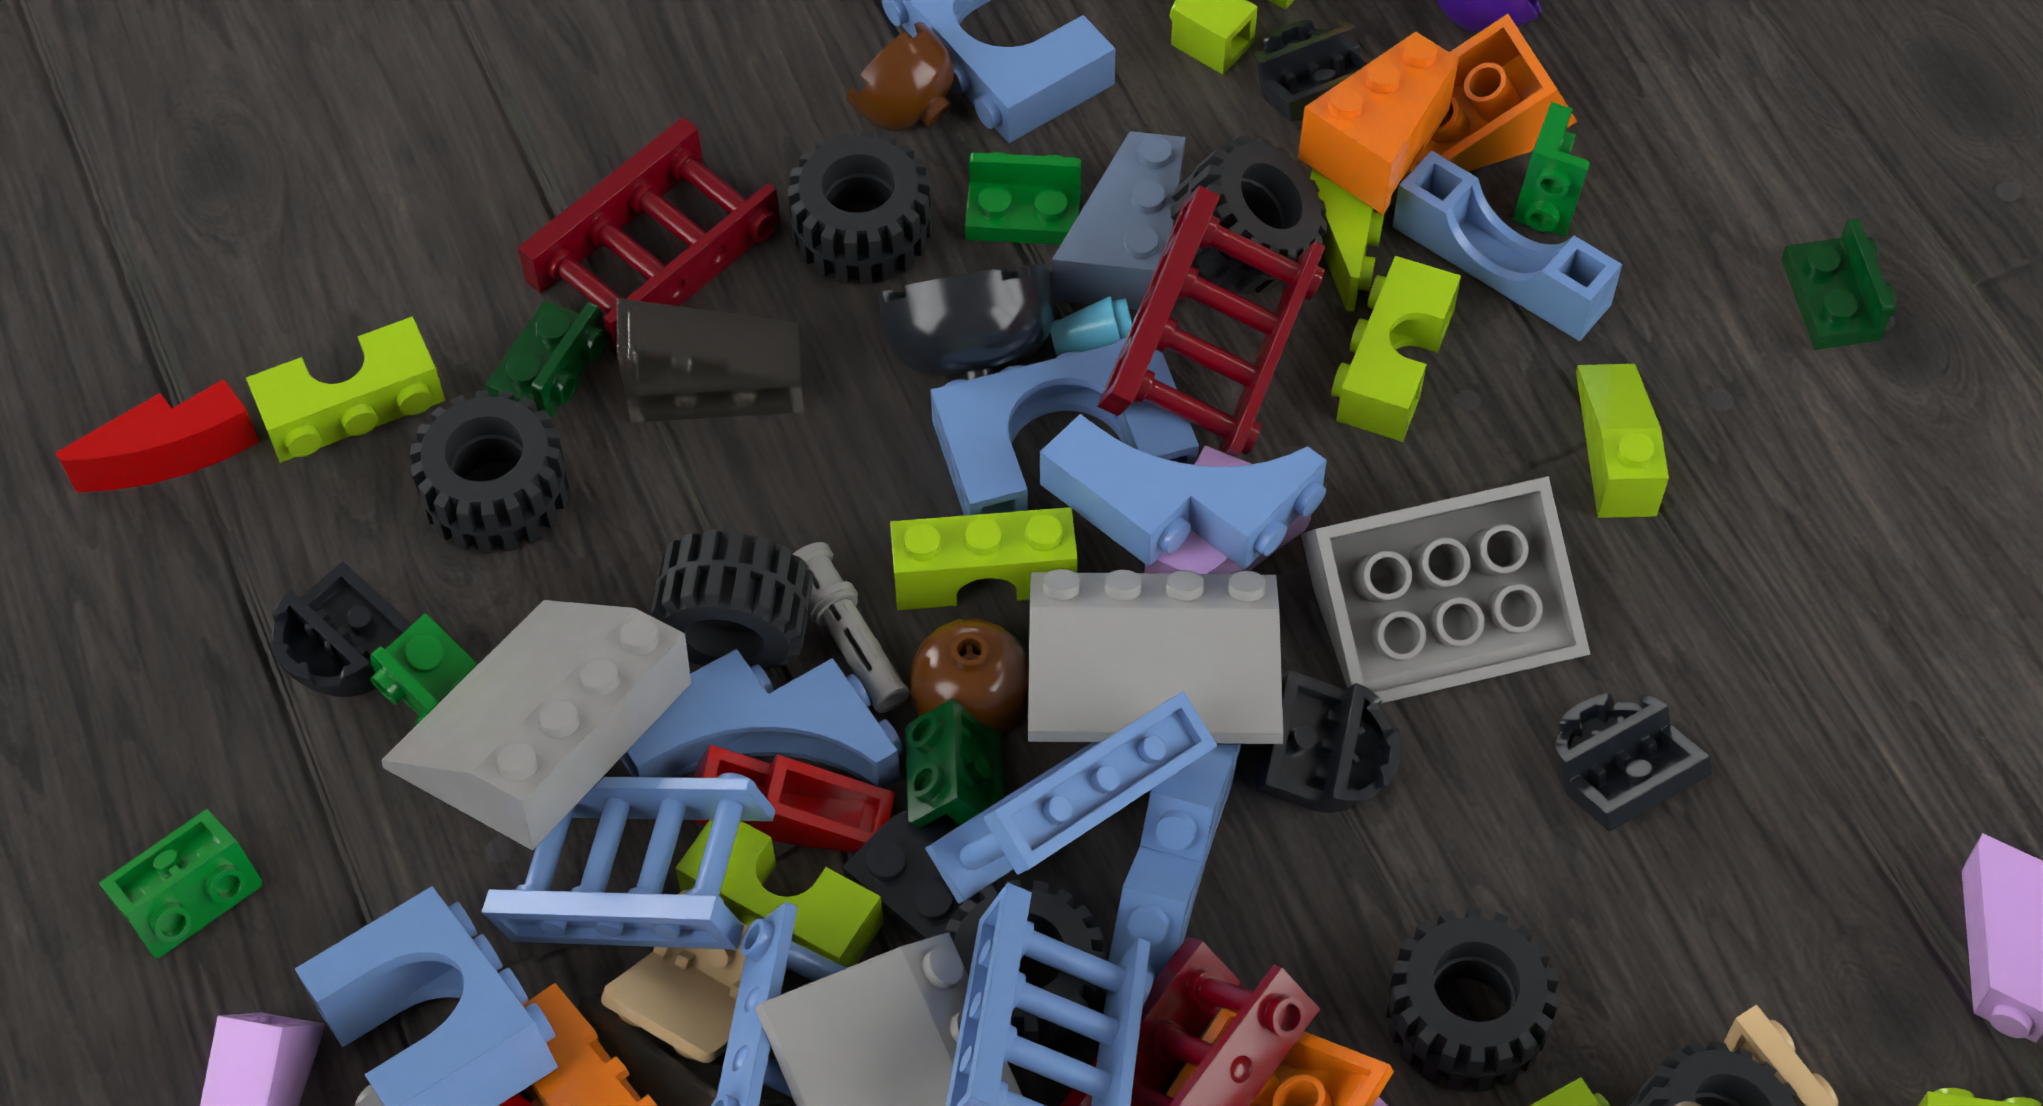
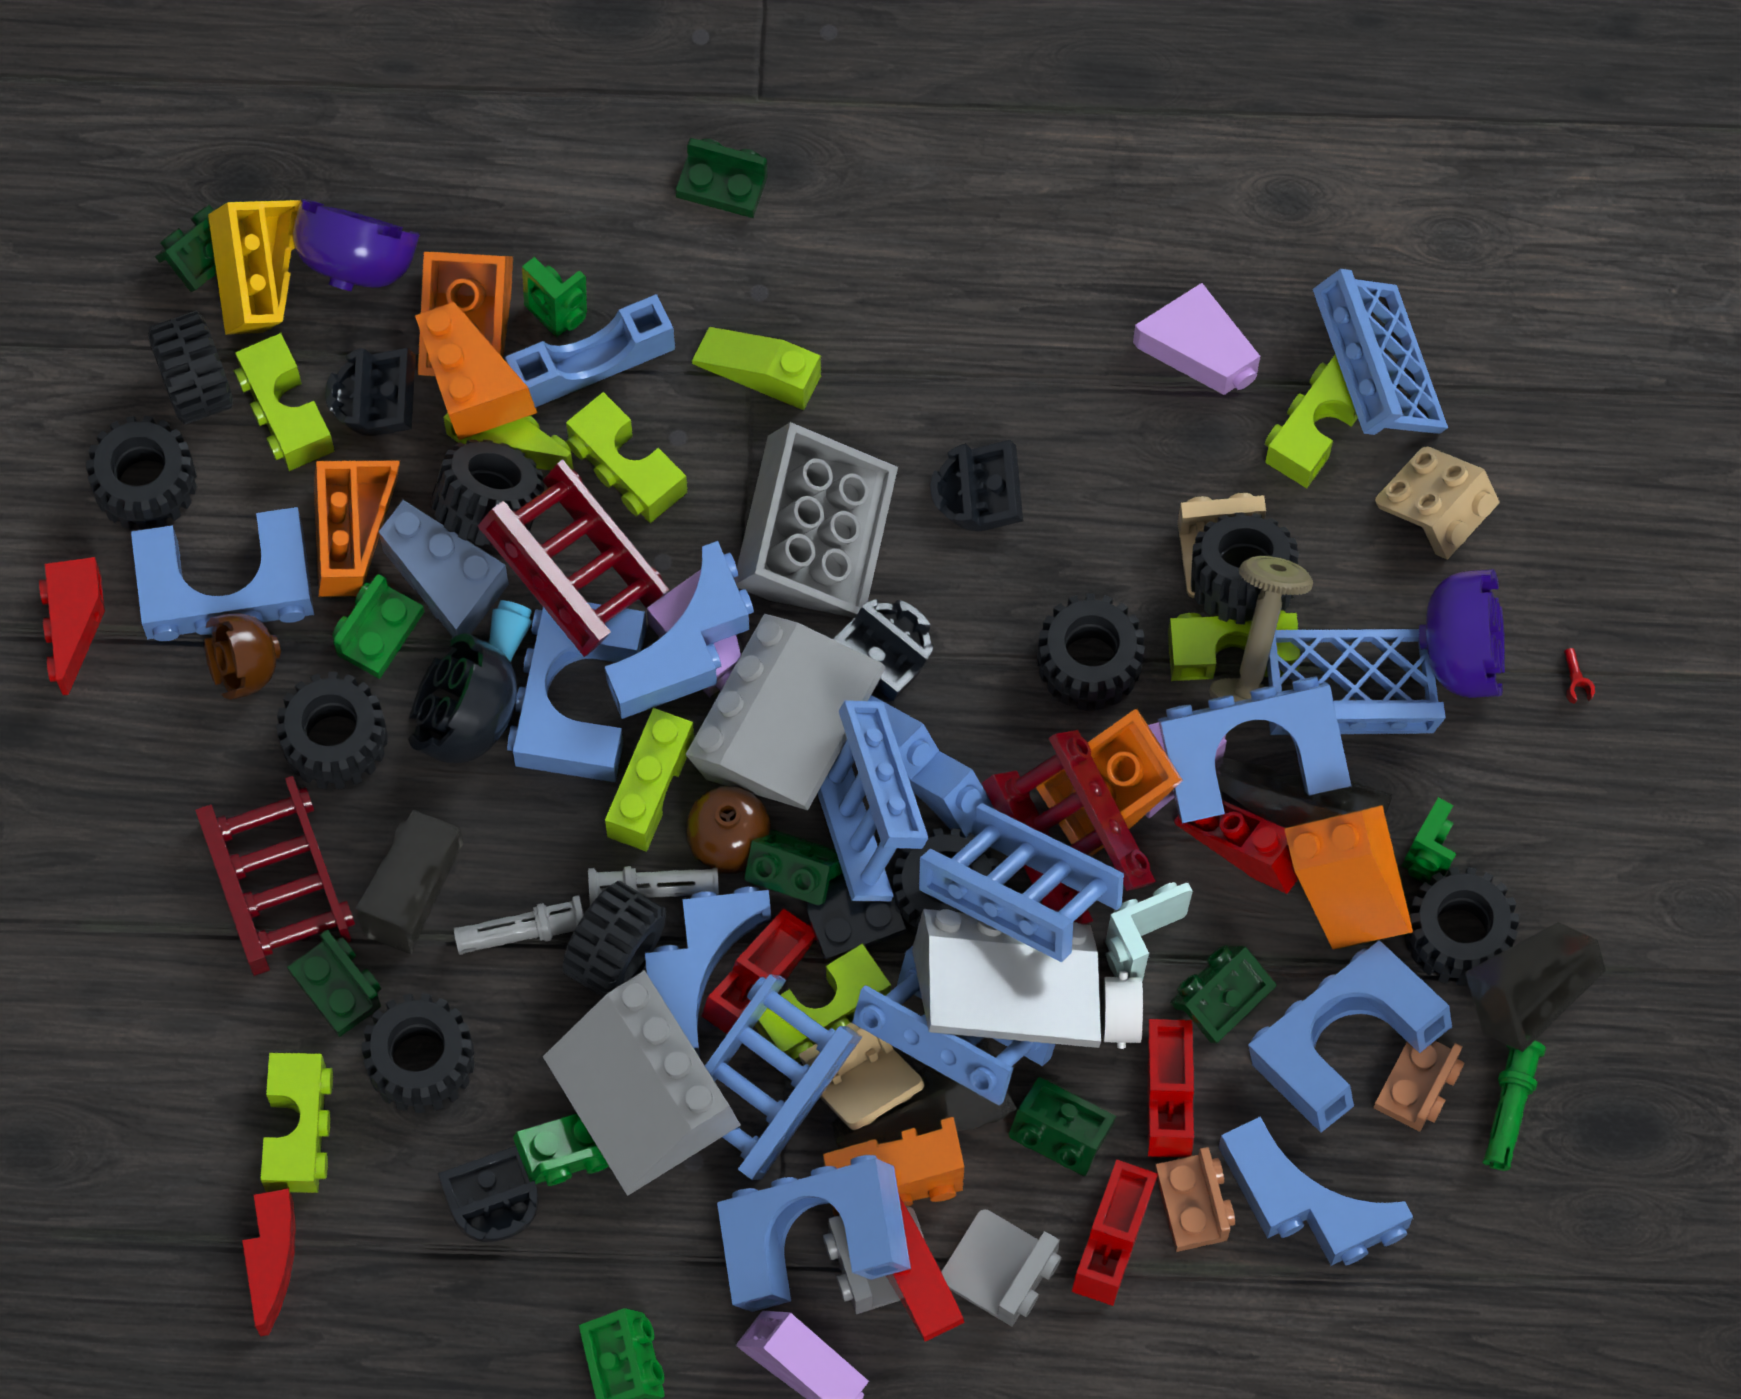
camera: 65 degrees left, 10 degrees up
none -> orange wedge [314,461,400,597]
none -> light grey pin [454,895,584,955]

